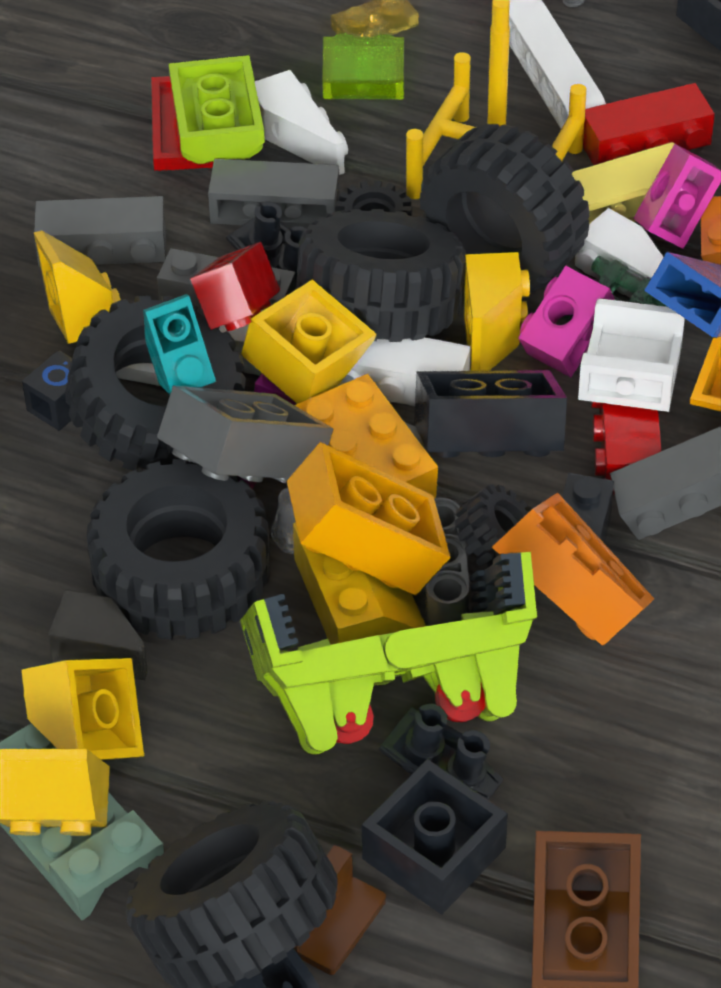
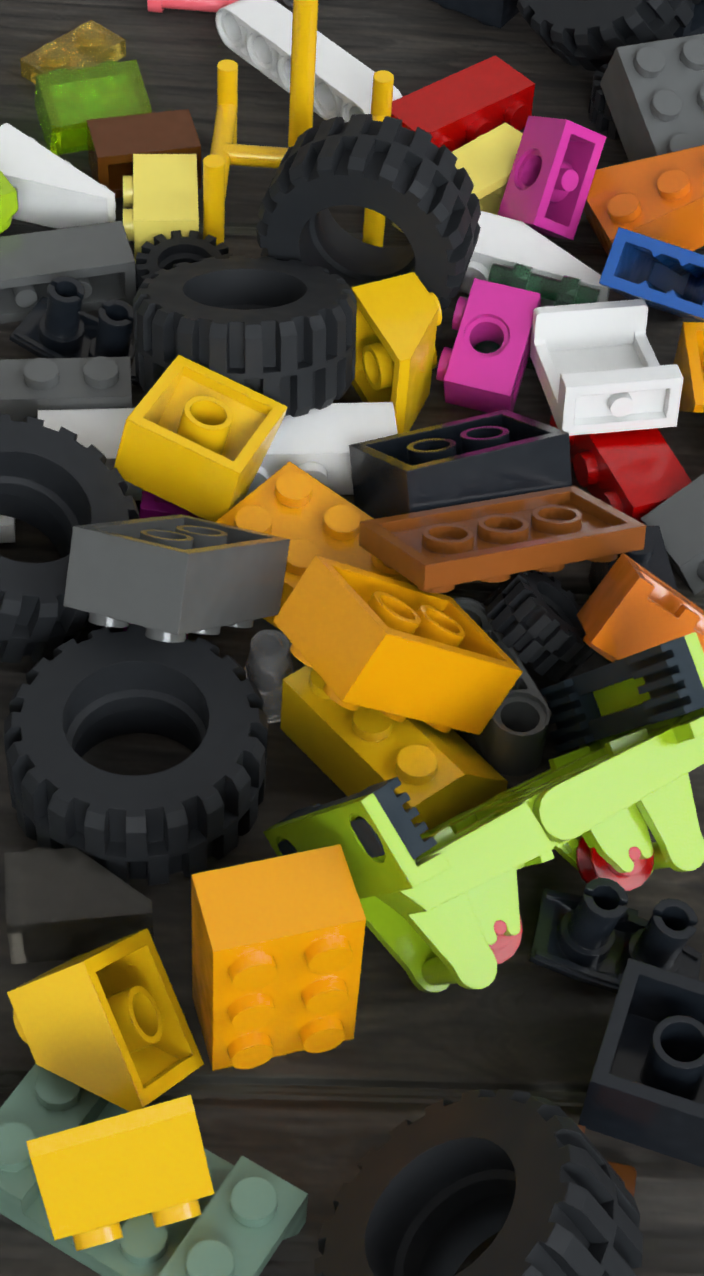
camera: 25 degrees left, 0 degrees up
teal slope [143,294,216,394] -> none
red brick [190,241,281,332] -> none
none -> reddish brown brick [87,109,201,198]
none -> light yellow brick [123,154,199,263]
none -> light orange brick [191,844,366,1071]
none -> dark orange plate [359,486,646,593]

